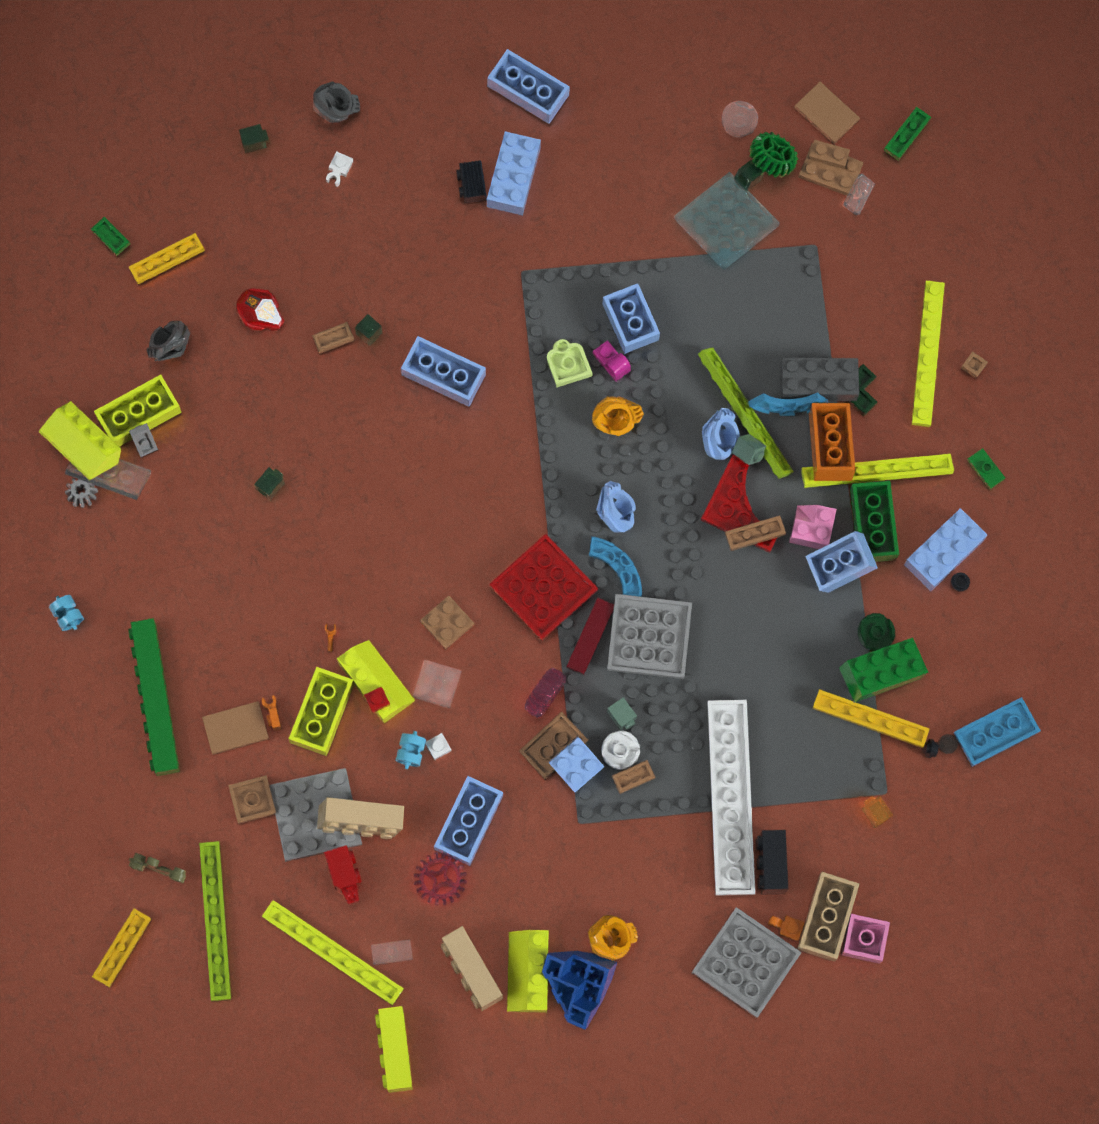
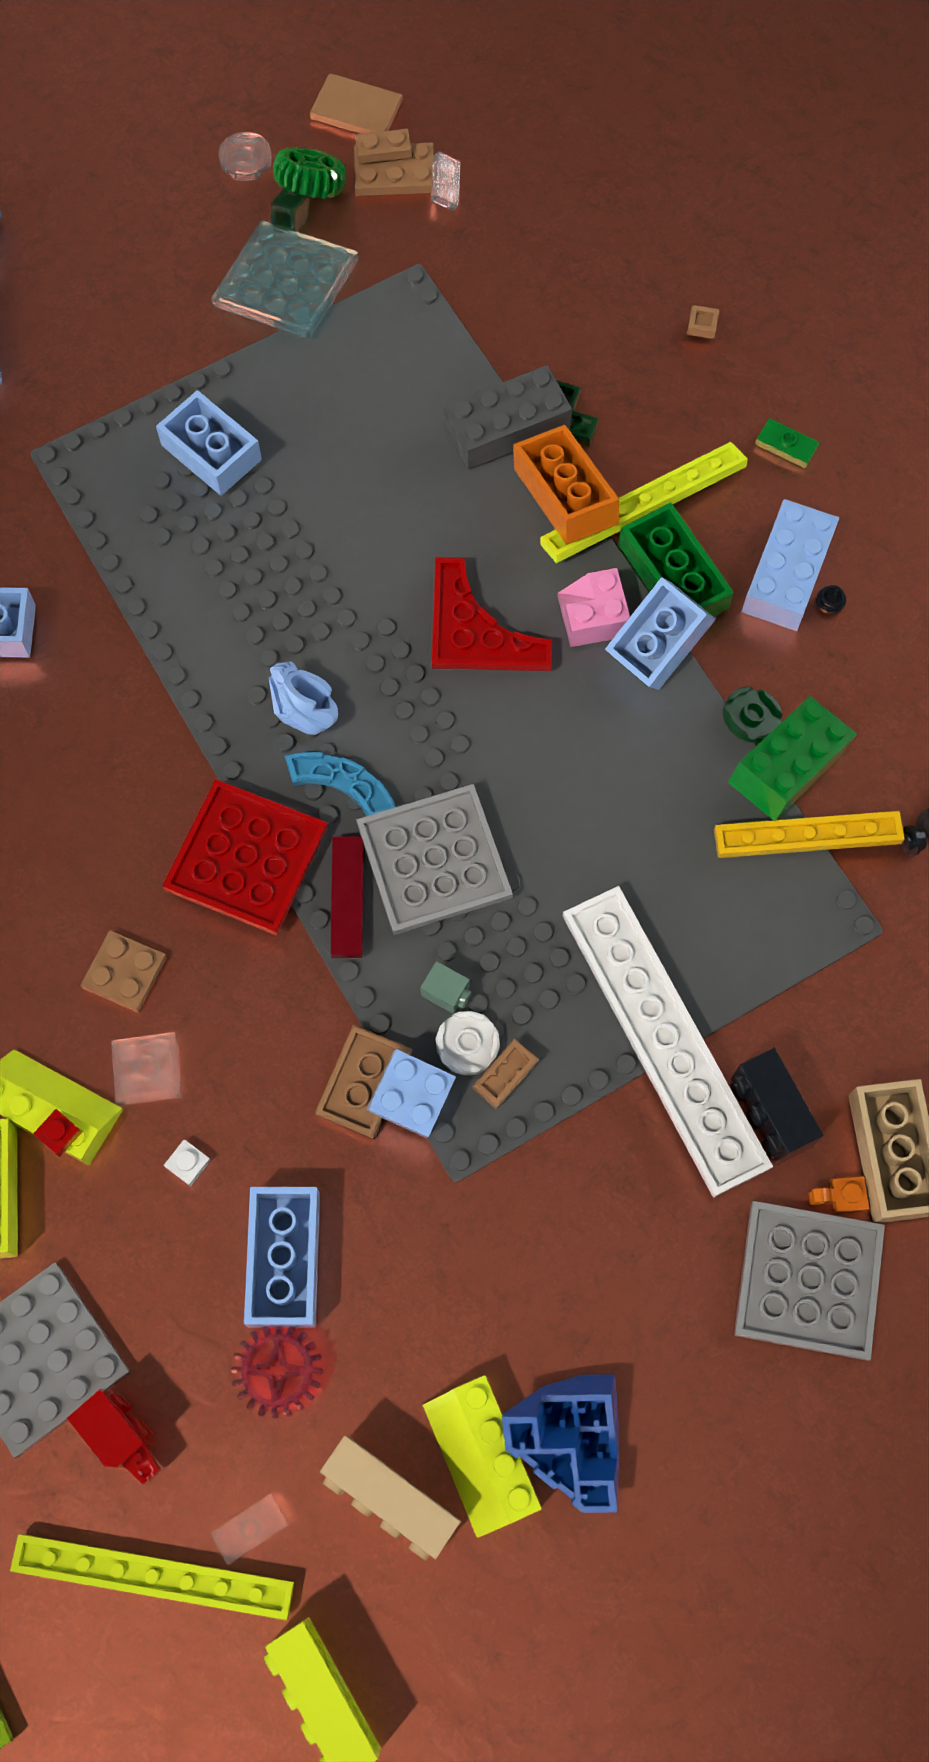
camera: 20 degrees left, 5 degrees down
tan brick [317,797,404,839] -> none
medium azure wheel [395,731,426,769] -> none
clear pink gear [525,668,566,718] -> none
yellowish green plate [547,339,592,387] -> none
light orange helmet [588,915,638,961] -> none
dark pink plate [592,340,631,382] -> none
light orange helmet [592,396,644,436] -> none
lime plate [698,347,794,479] -> none
light blue helmet [702,408,740,460] -> none
medium nougat plate [725,515,786,551] -> none
sand green brick [732,434,766,465] -> none
dark azure tile [749,393,829,416] -> none
clear yellow brick [862,796,893,828] -> none
green plate [884,107,931,161] -> none
neon yellow plate [911,280,945,427] -> none

